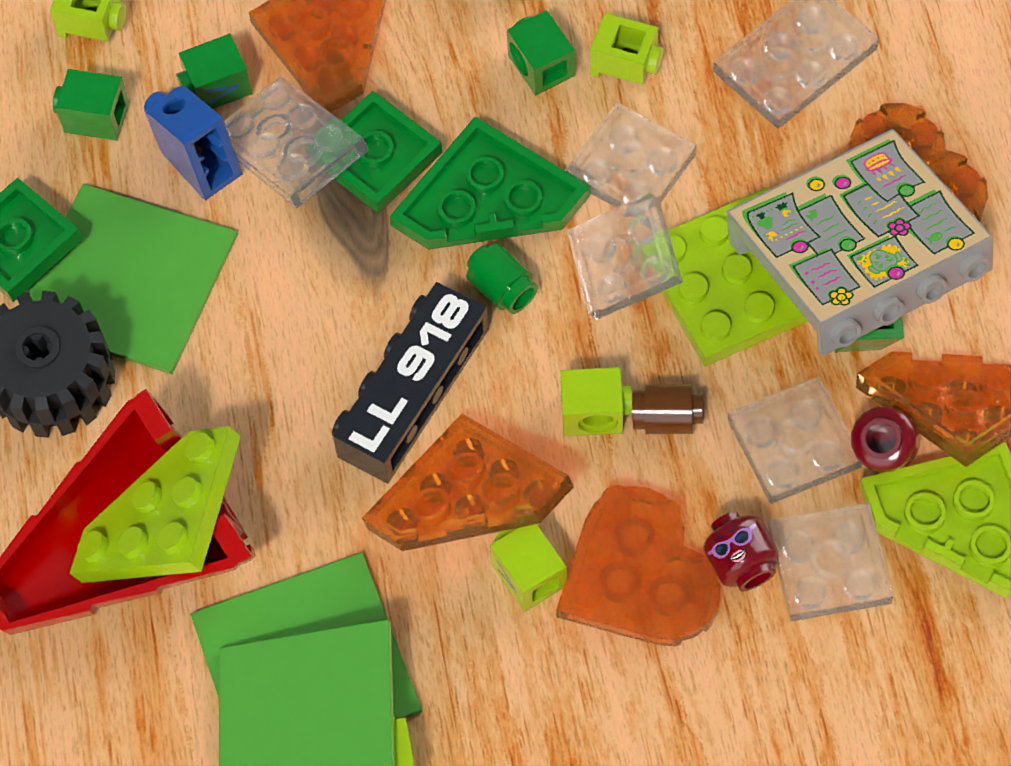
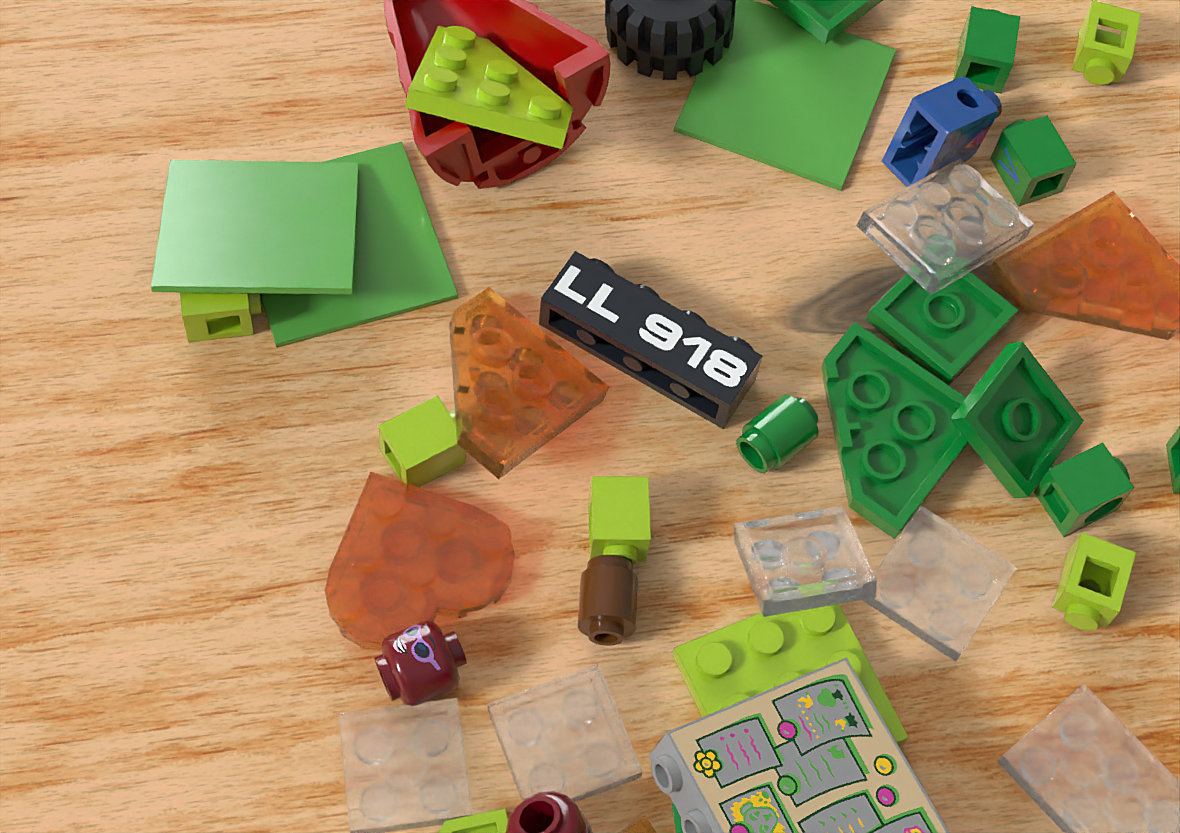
camera: 80 degrees right, 0 degrees up
none -> green plate [950,341,1084,498]

